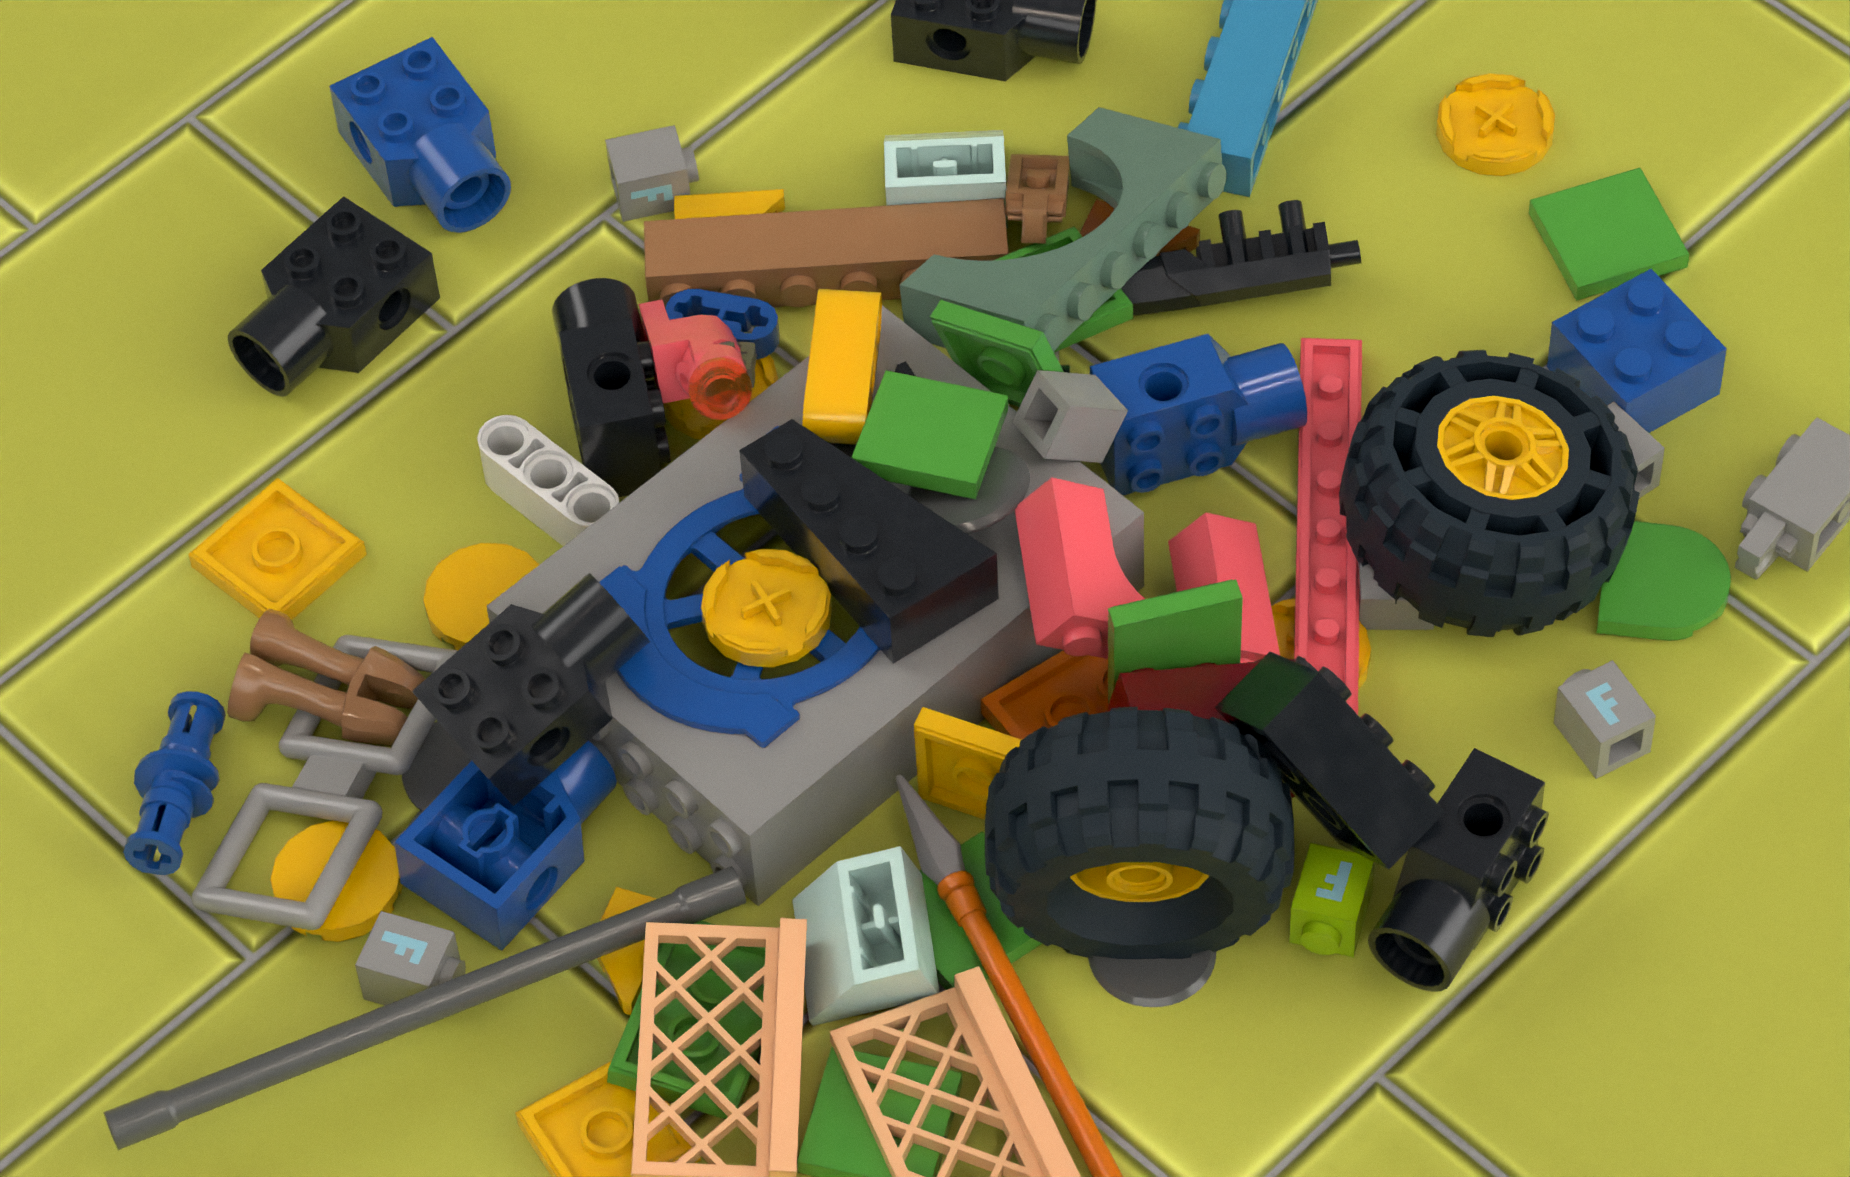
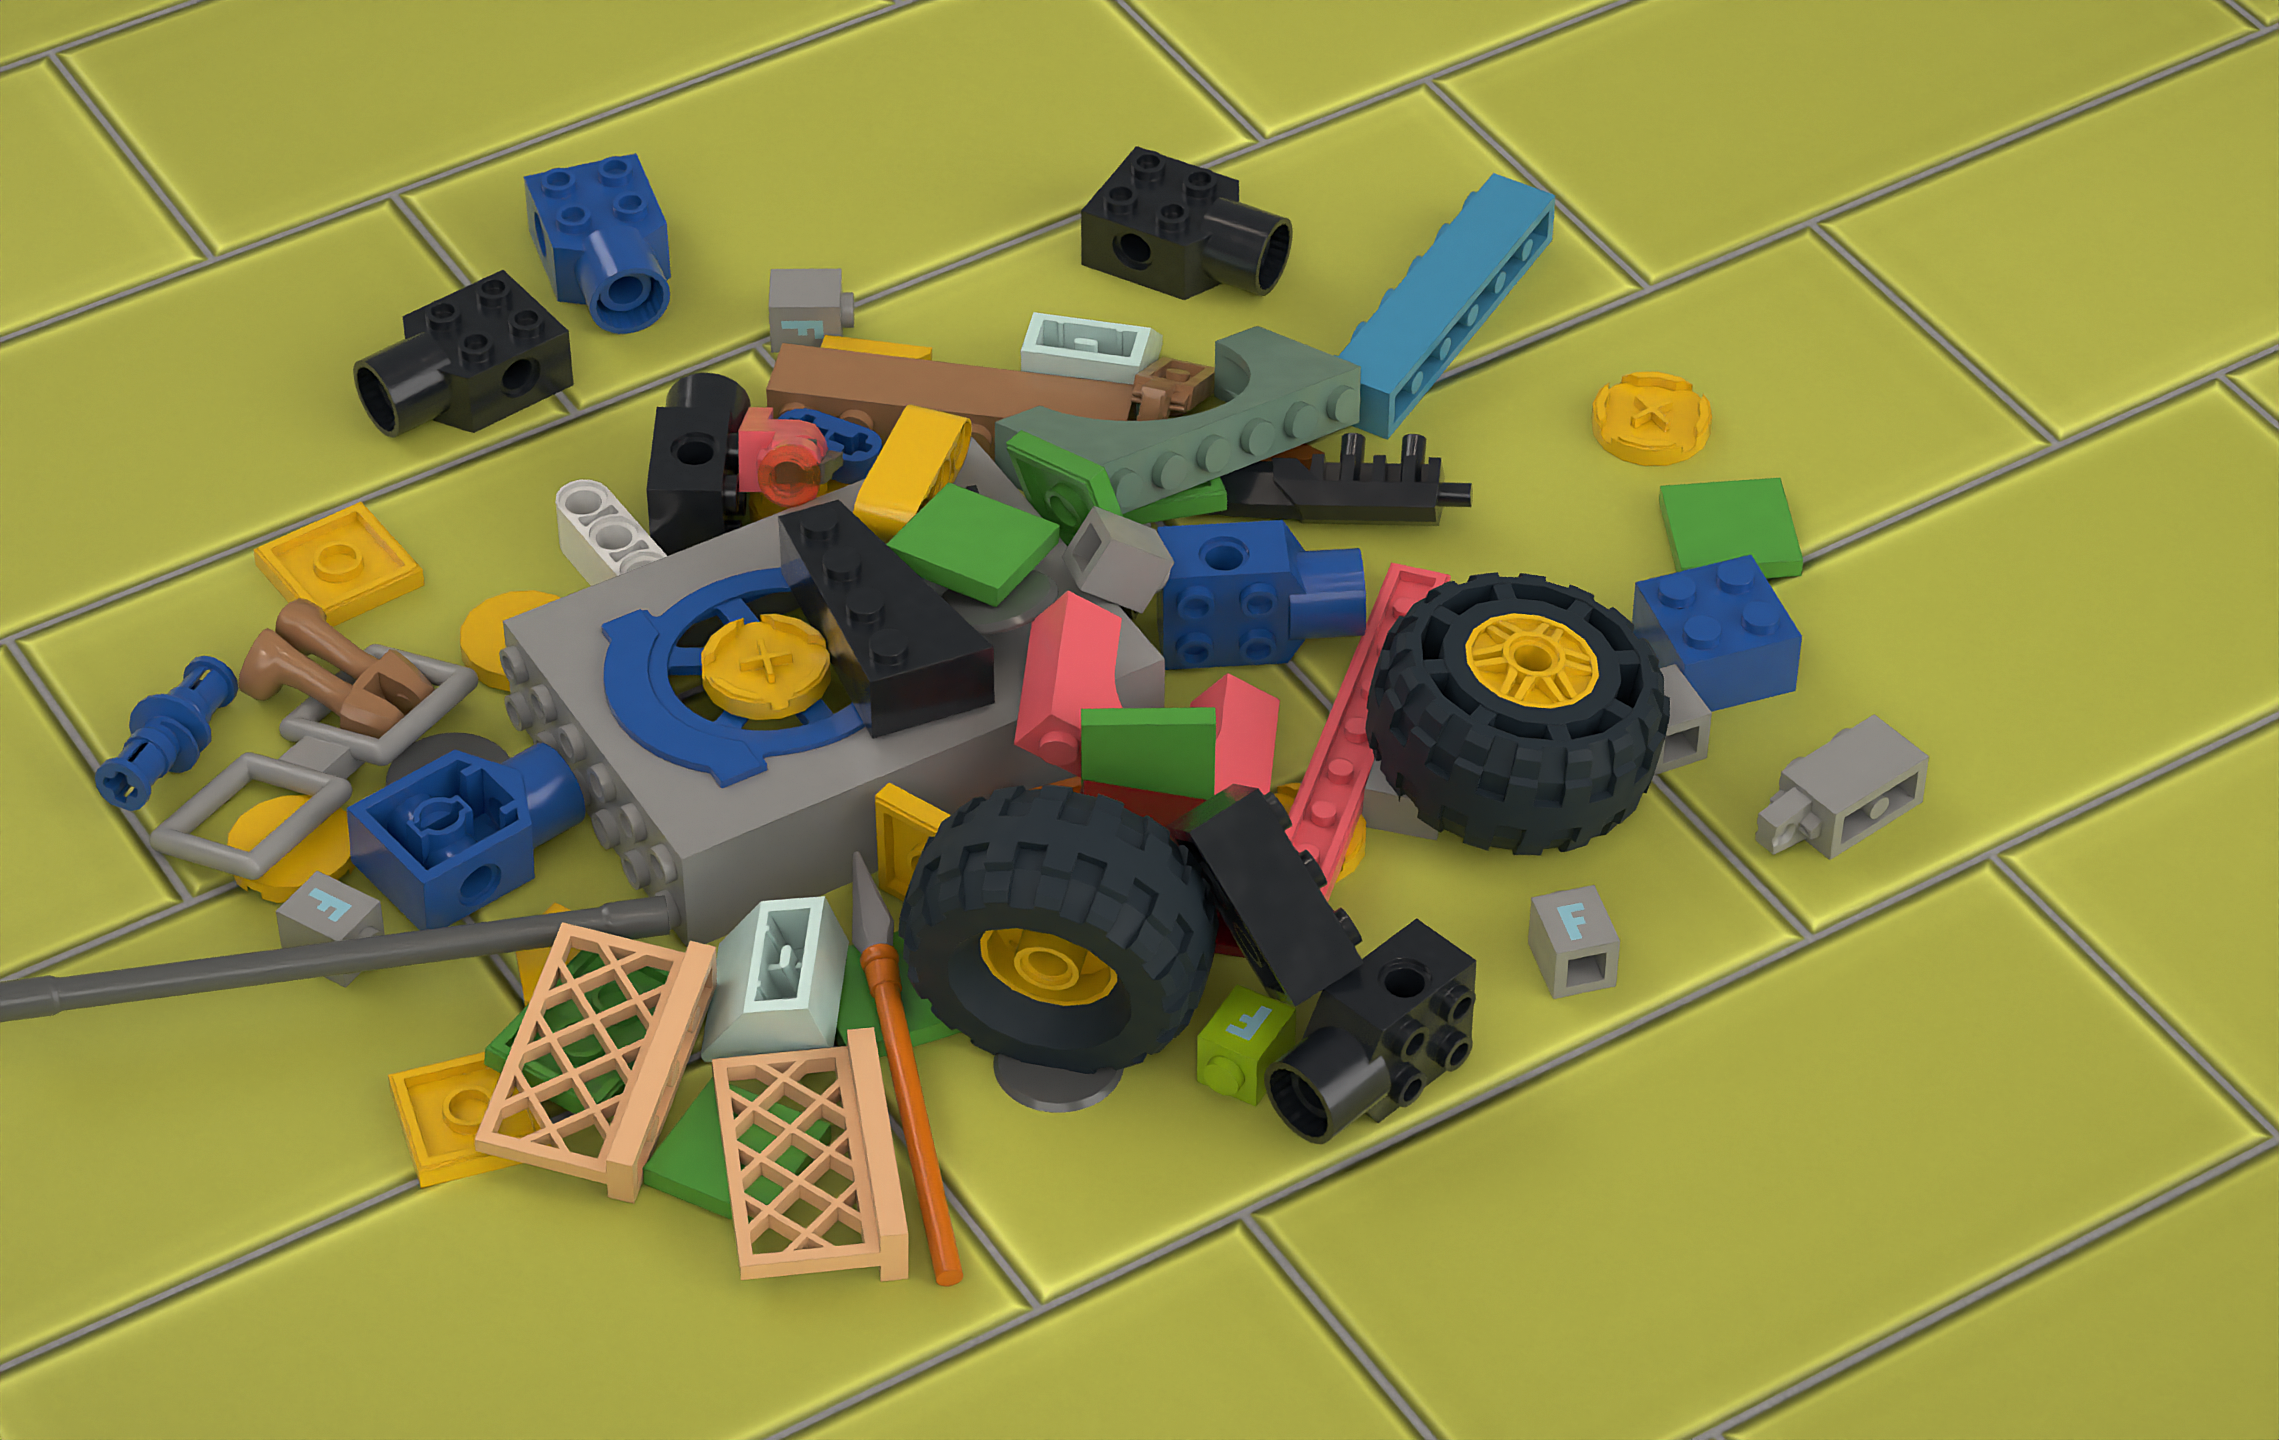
camera: 10 degrees right, 10 degrees down
black brick [412,573,650,807] -> none
bright green tile [1596,521,1731,641] -> none

